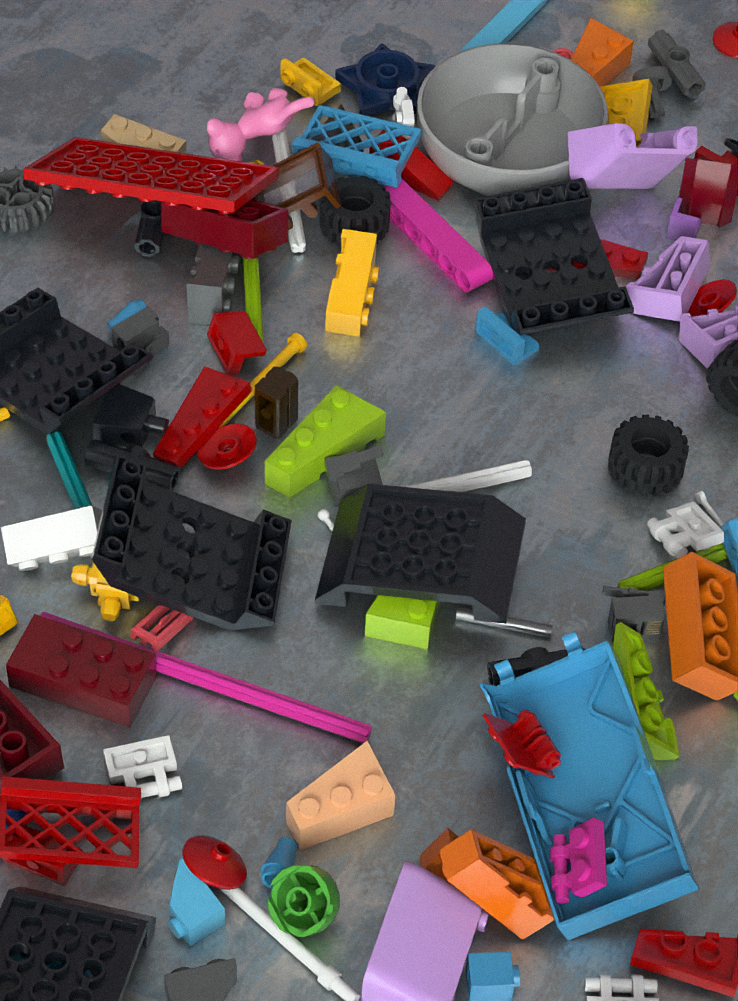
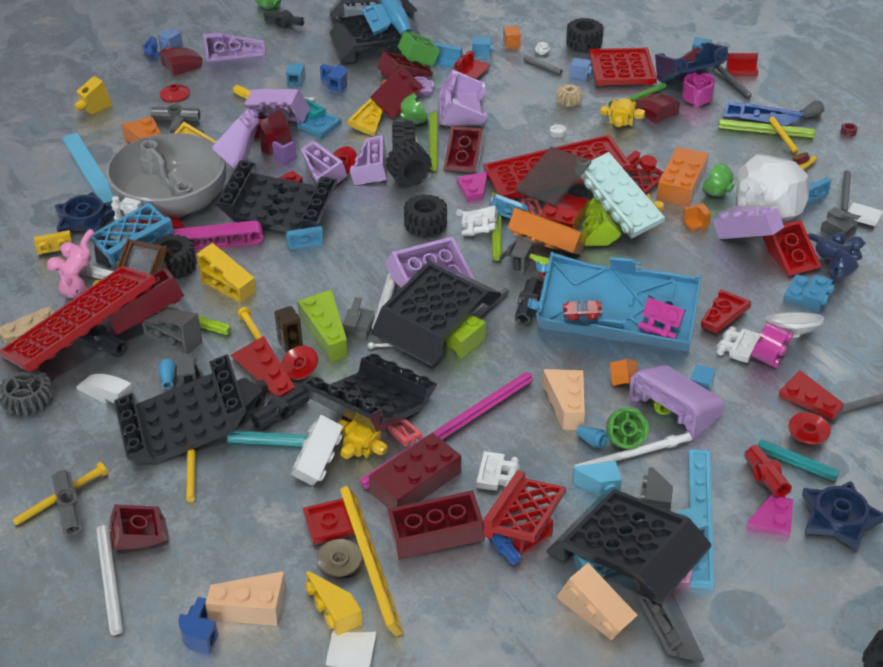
camera: 60 degrees left, 10 degrees down
red dish [182,835,247,890] -> none
red panel [207,311,267,375] -> none
orange wedge [439,829,555,940] -> none
none -> white slope [77,374,133,404]
none -> lavender slope [385,236,475,288]

